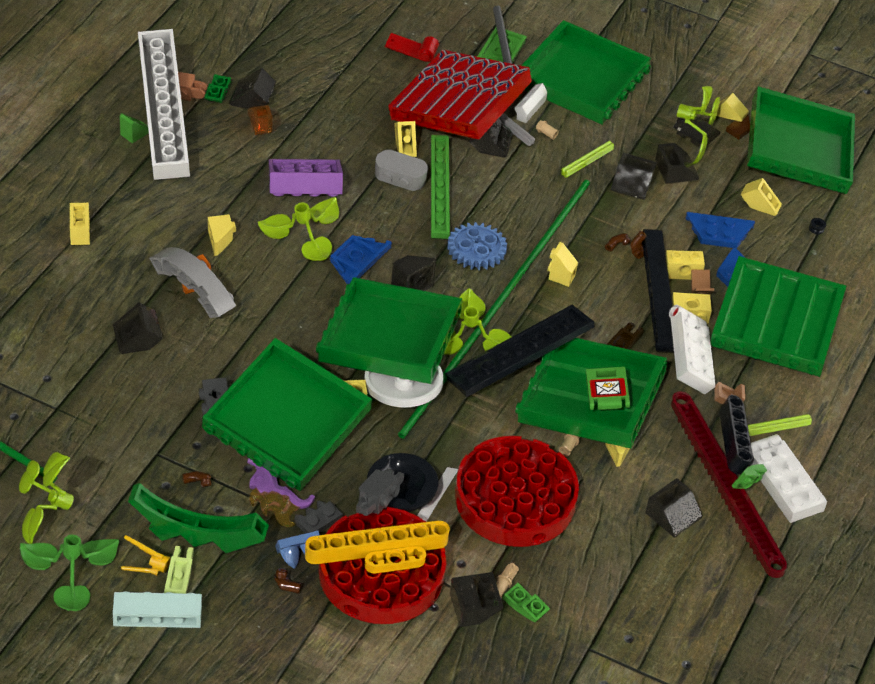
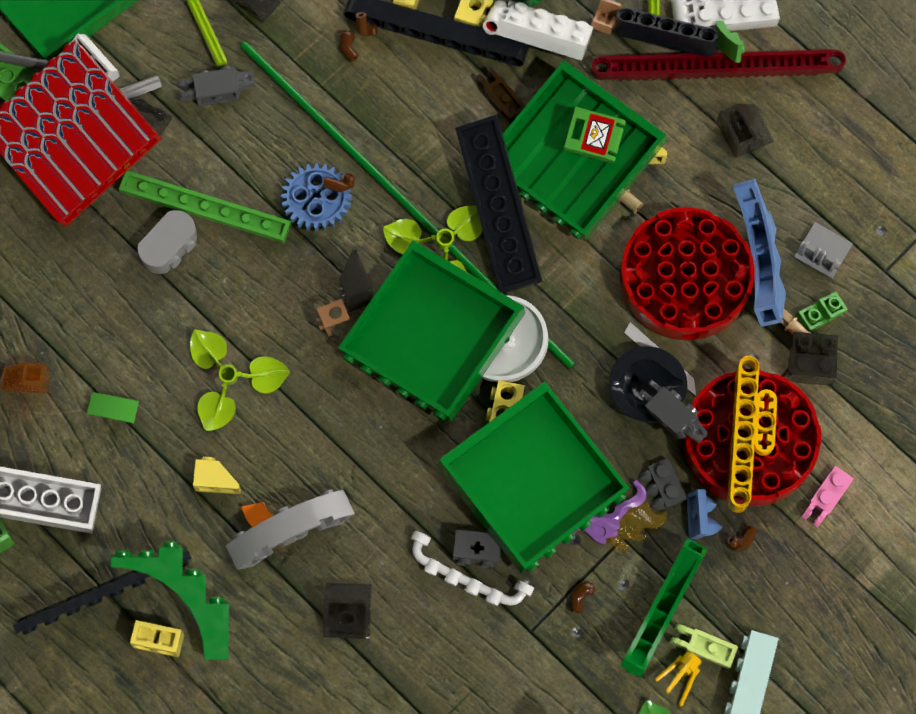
camera: 70 degrees left, 25 degrees up
medium lavender slope [269,159,343,197] -> none
blue wing [330,235,392,284] -> none
light yellow slope [395,121,417,157] -> none
tan pin [536,120,559,140] -> none
light yellow slope [548,242,578,287] -> none
none -> black plate [13,547,192,635]
none -> bright green slope [87,392,139,424]
none -> green arch [110,541,229,660]
none -> dark grey hinge [177,67,255,107]
none -> medium nougat bracket [316,299,350,337]
none -> reddish brown arm [323,173,356,192]
none -> white bar [411,530,534,606]
none -> medium blue arch [733,179,786,327]
none -> light grey hinge [794,222,853,279]
none -> bright pink hinge [802,466,854,528]

